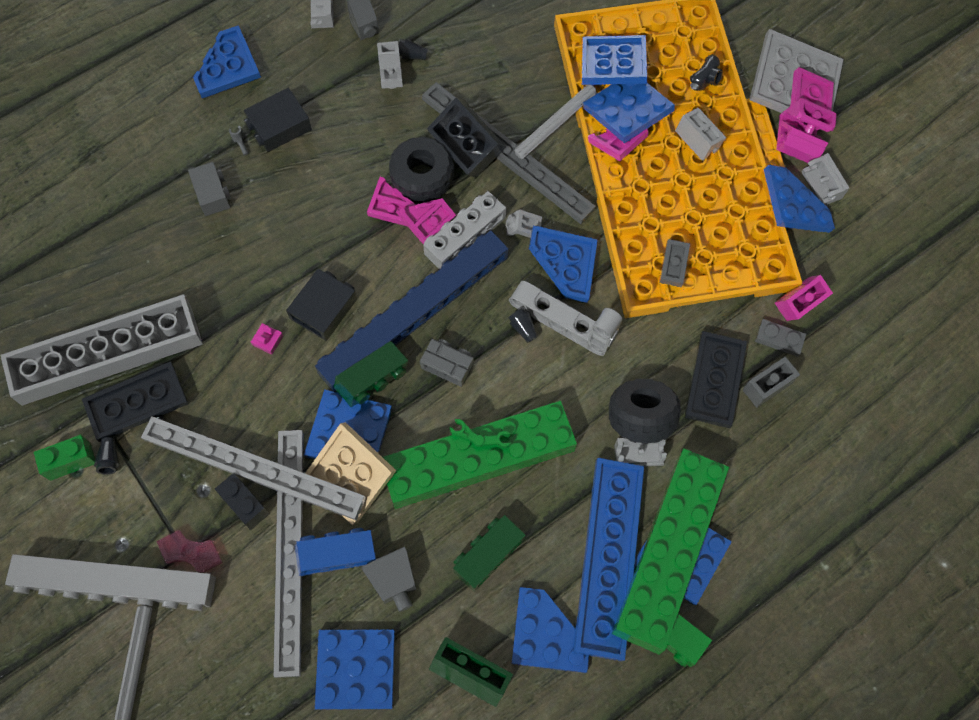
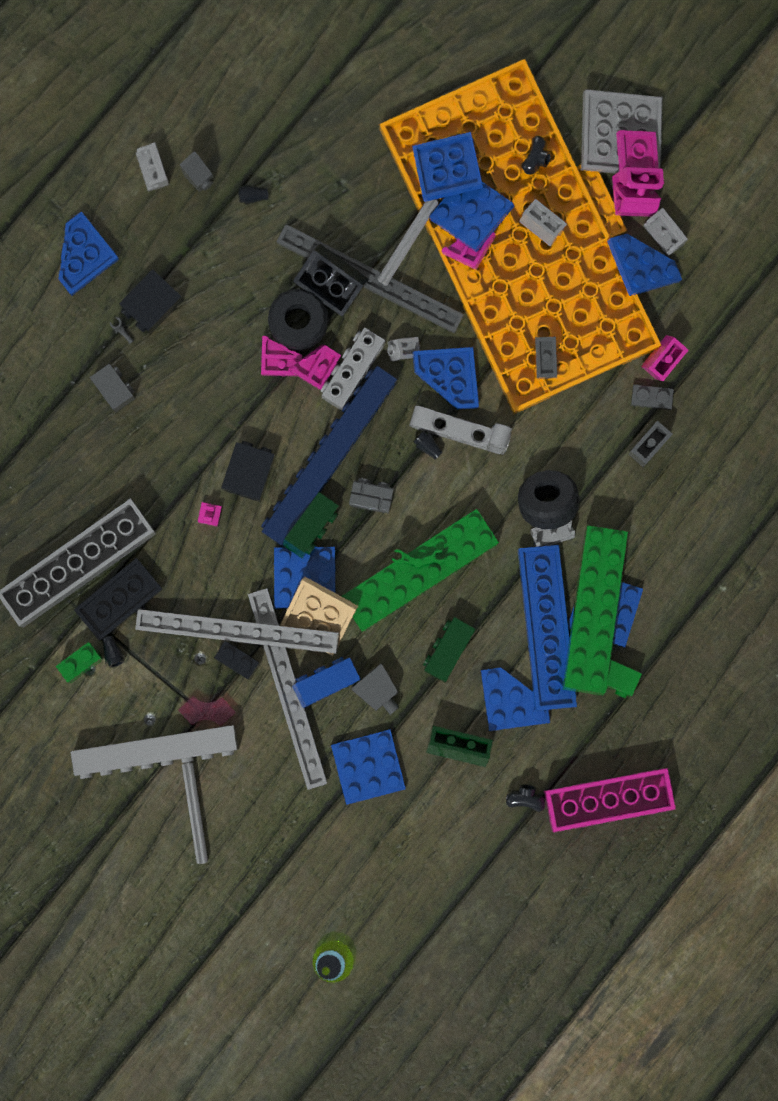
camera: 10 degrees left, 15 degrees up
light grey brick [377,41,403,89] -> none
black plate [684,331,747,428] -> none

